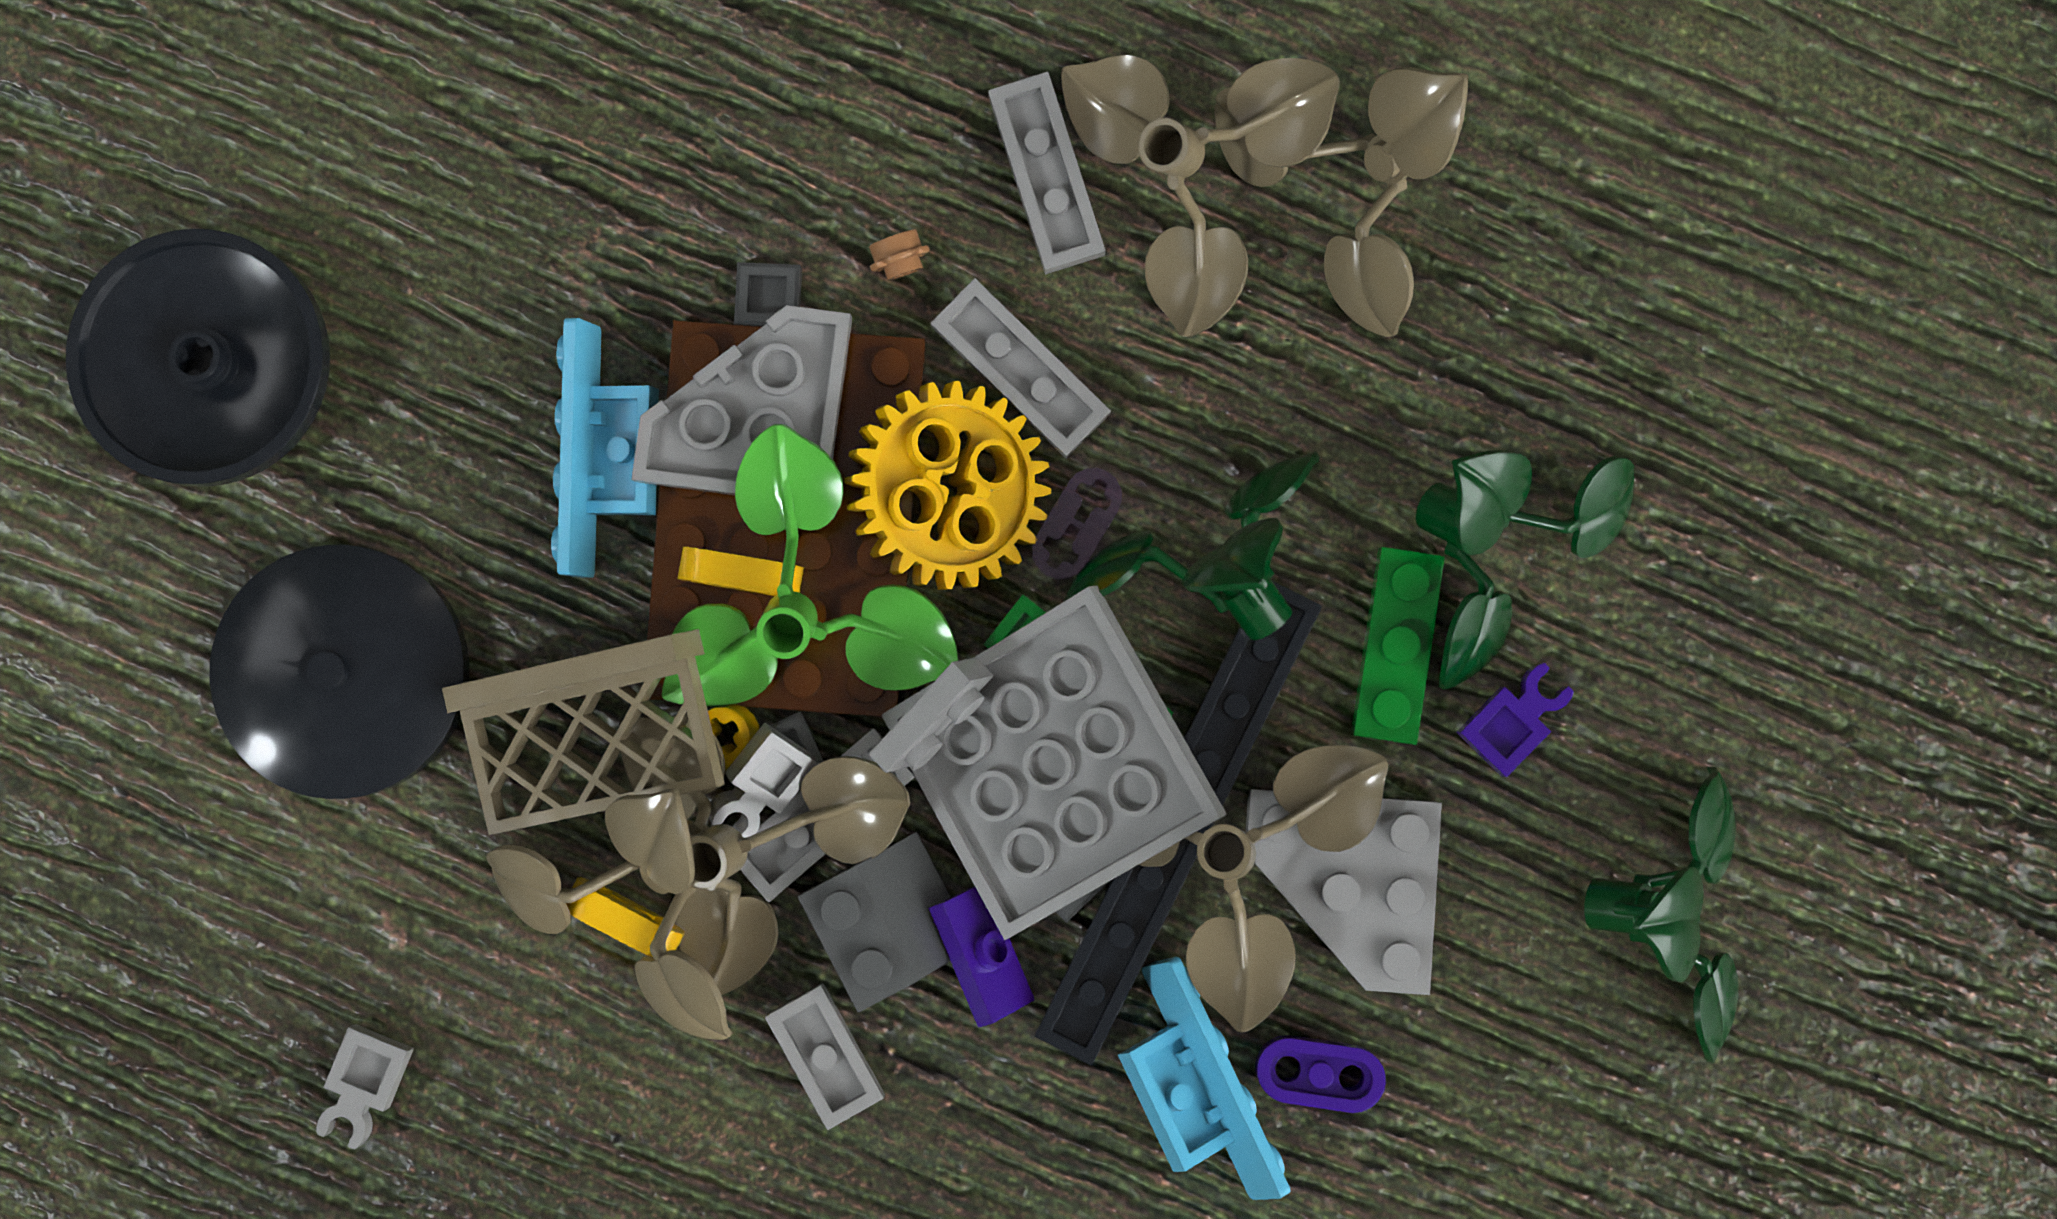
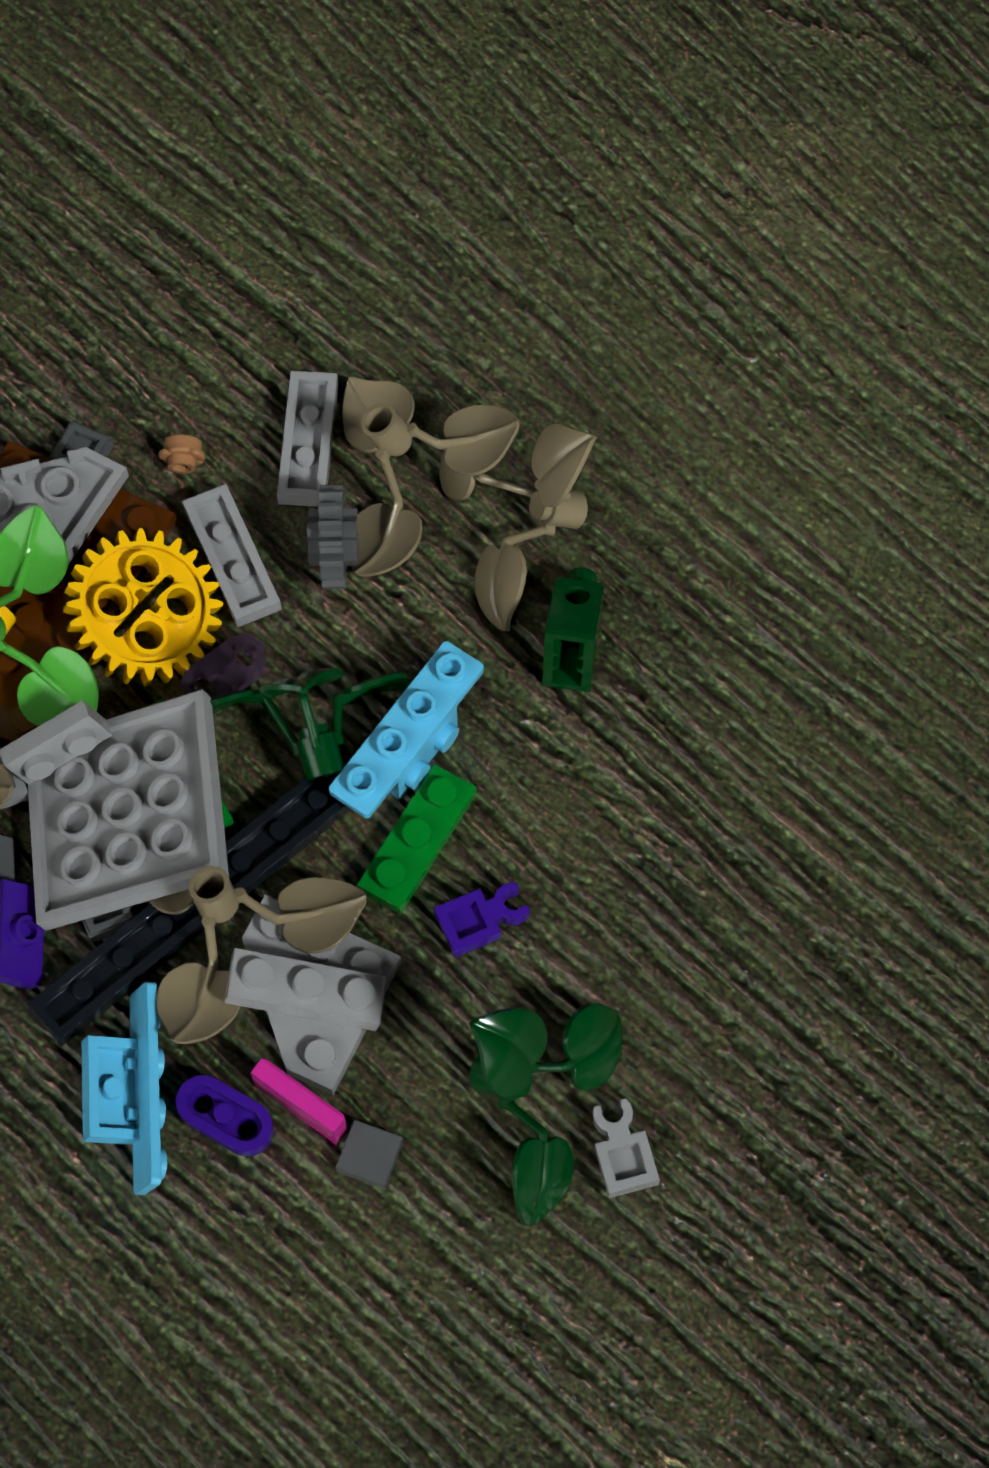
camera: 20 degrees right, 20 degrees down
dark green plant [1415,450,1635,690] -> none
none -> light grey plate [224,948,386,1031]
none -> dark pink tile [251,1059,348,1145]
none -> dark grey gear [307,484,359,589]
none -> medium azure bracket [329,641,484,818]
none -> dark grey tile [335,1120,404,1190]
none -> dark green torso [542,567,604,692]
none -> light grey plate [593,1098,660,1198]

